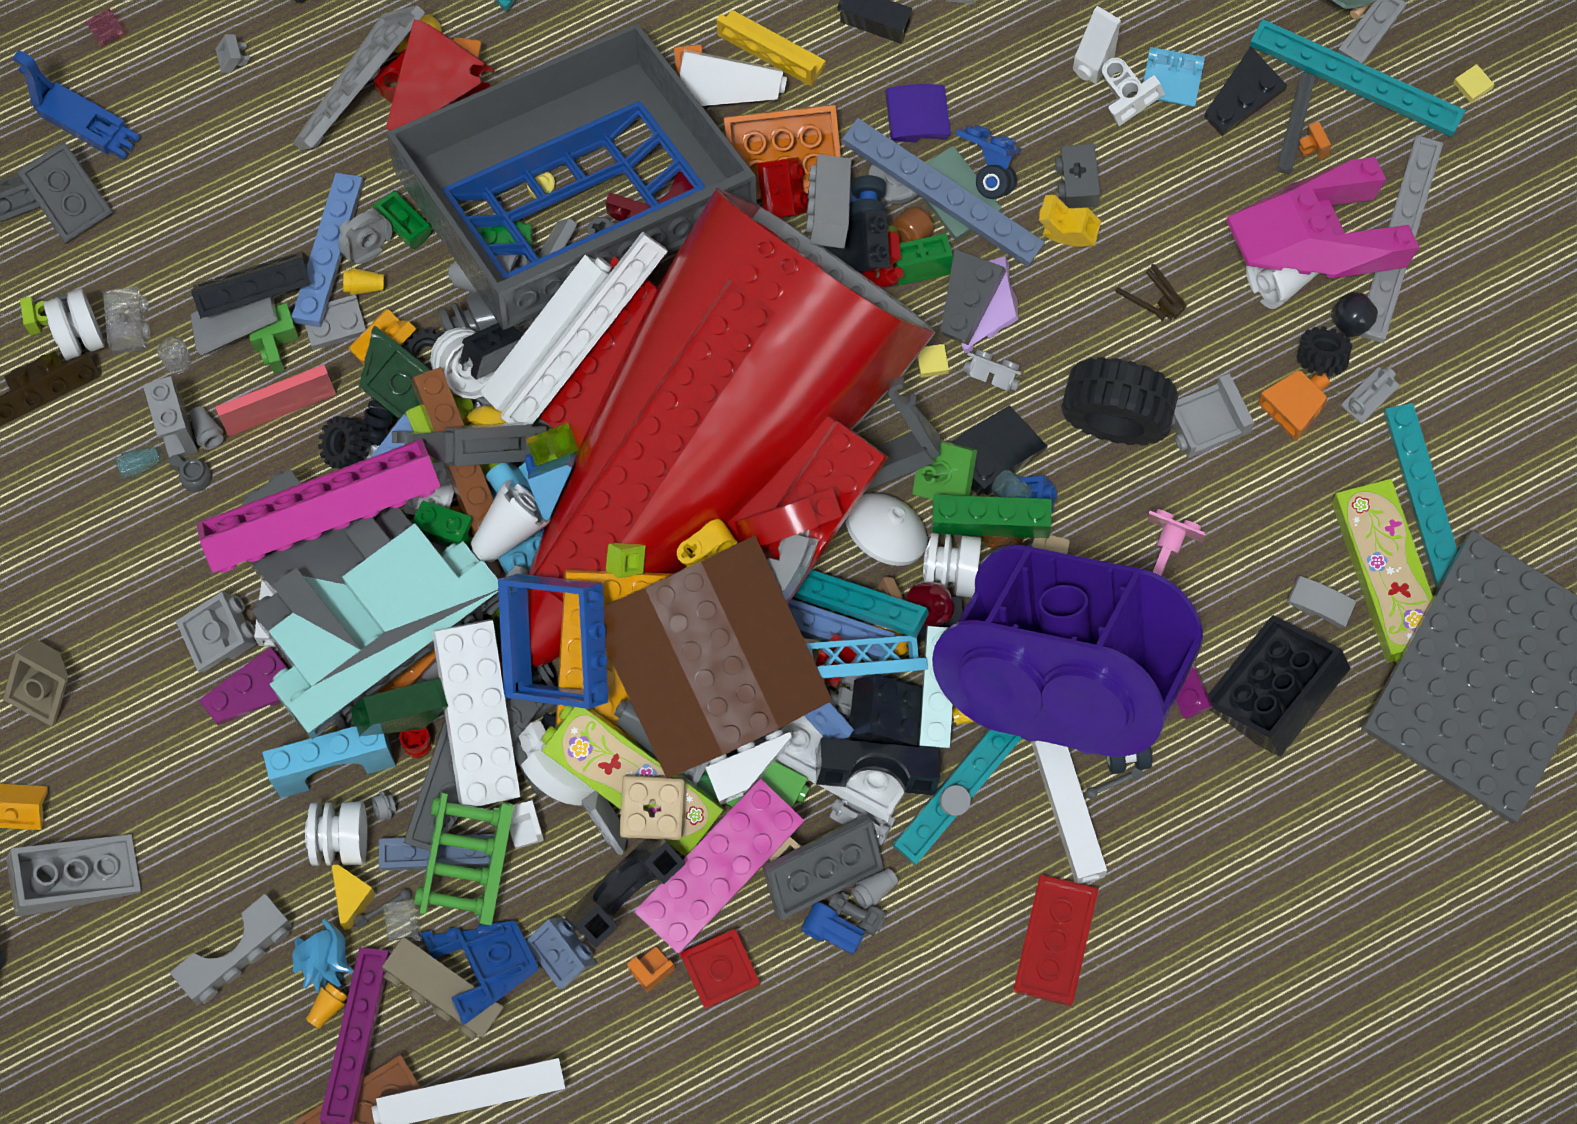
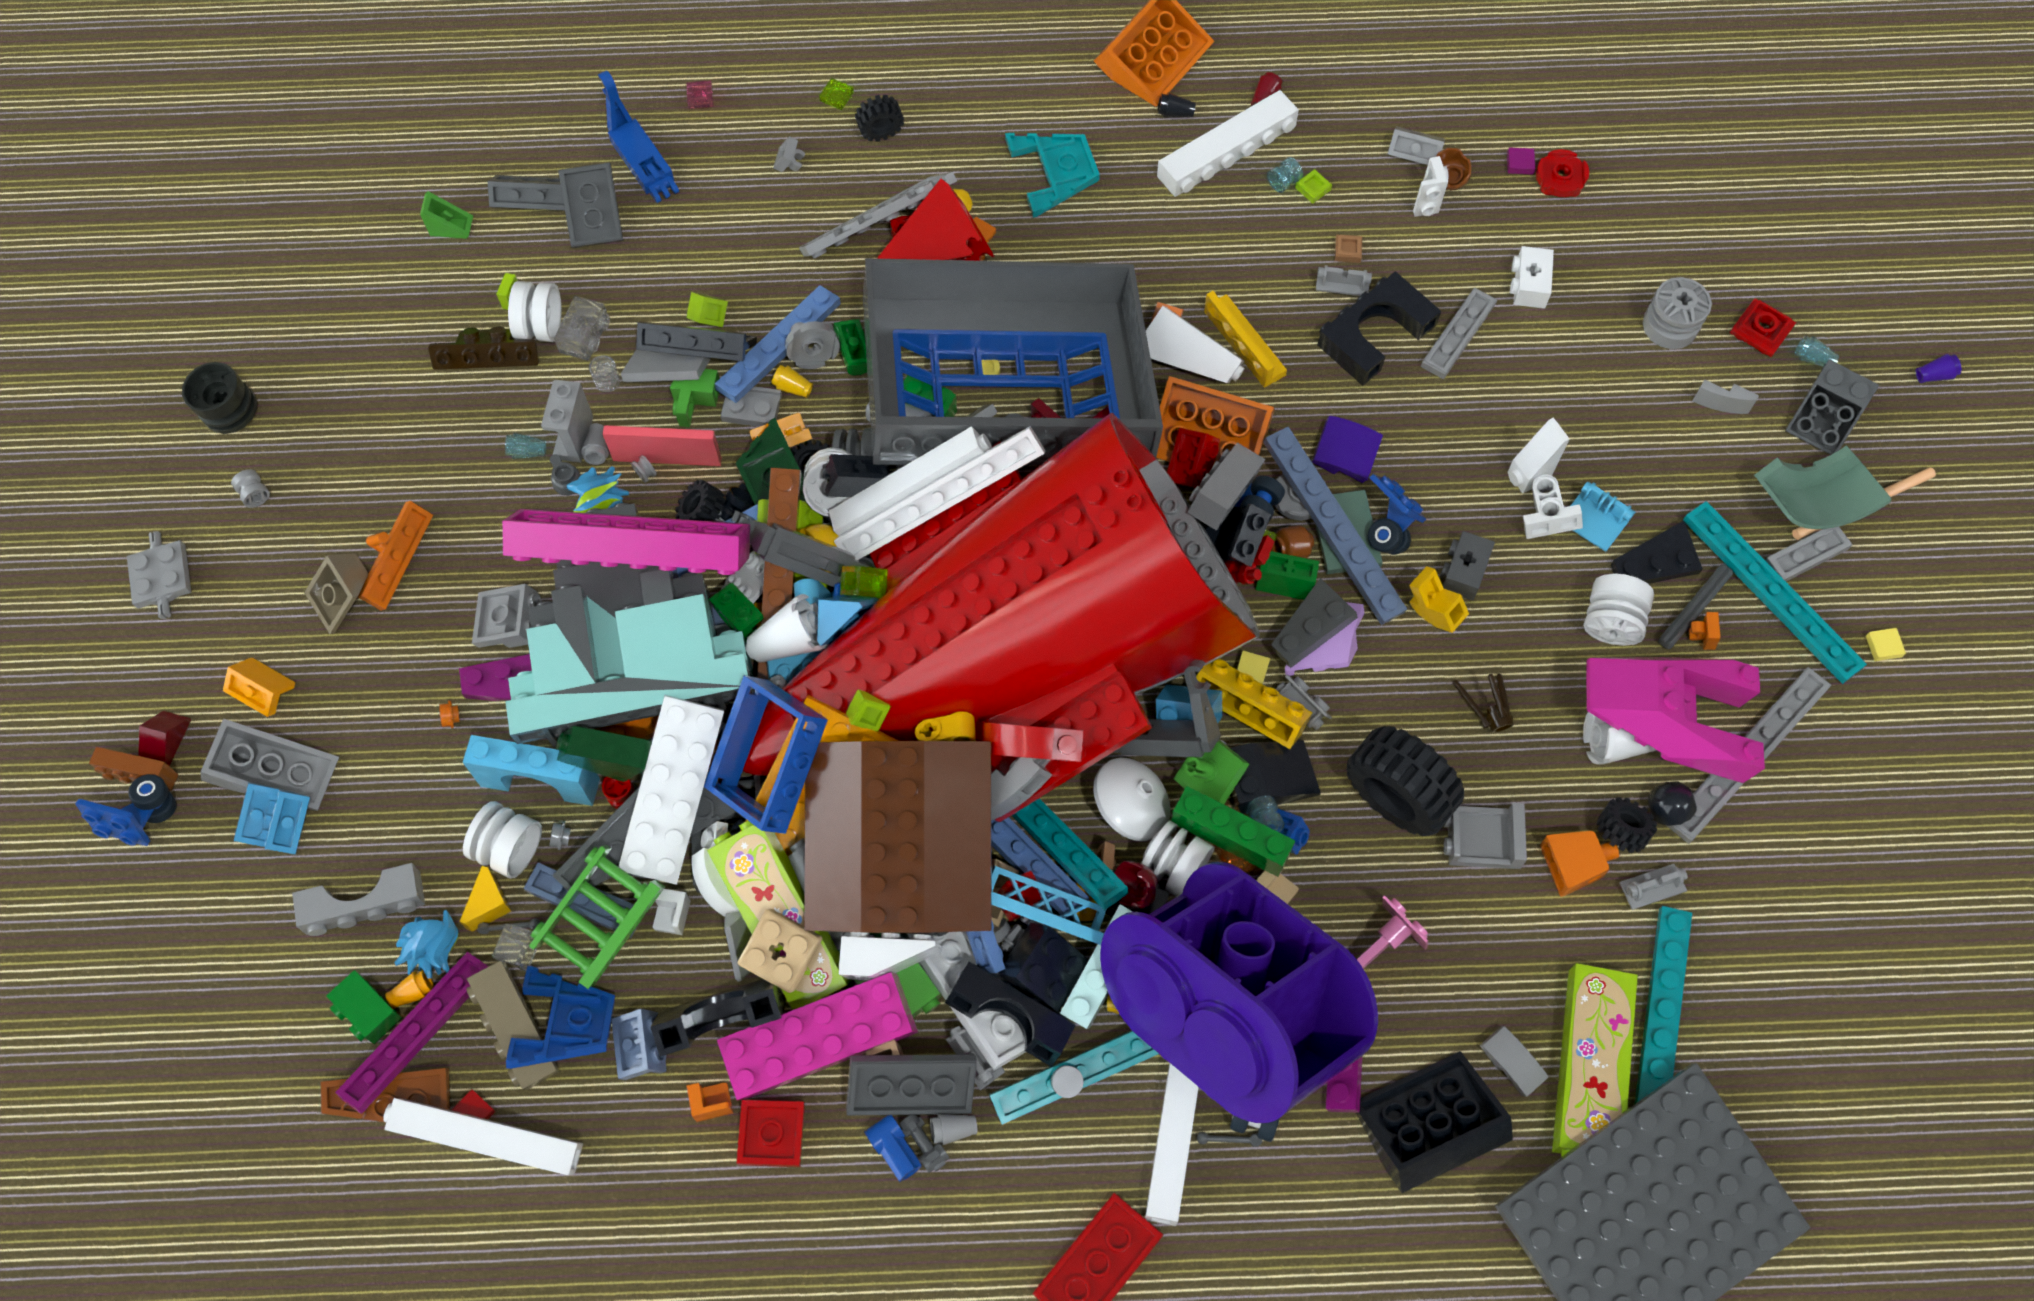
camera: 25 degrees right, 5 degrees down
none -> dark azure slope [234,782,310,854]
none -> green brick [326,970,402,1044]
none -> orange plate [358,501,433,611]
none -> orange plate [439,700,459,729]
none -> red tile [451,1089,496,1120]
none -> dark azure hair [567,466,629,513]
none -> light grey bush [631,455,657,483]
none -> lime panel [687,292,728,327]
none -> dark azure brick [1156,684,1222,723]
none -> yellow brick [1196,659,1313,749]
none -> white wheel [1584,574,1654,646]

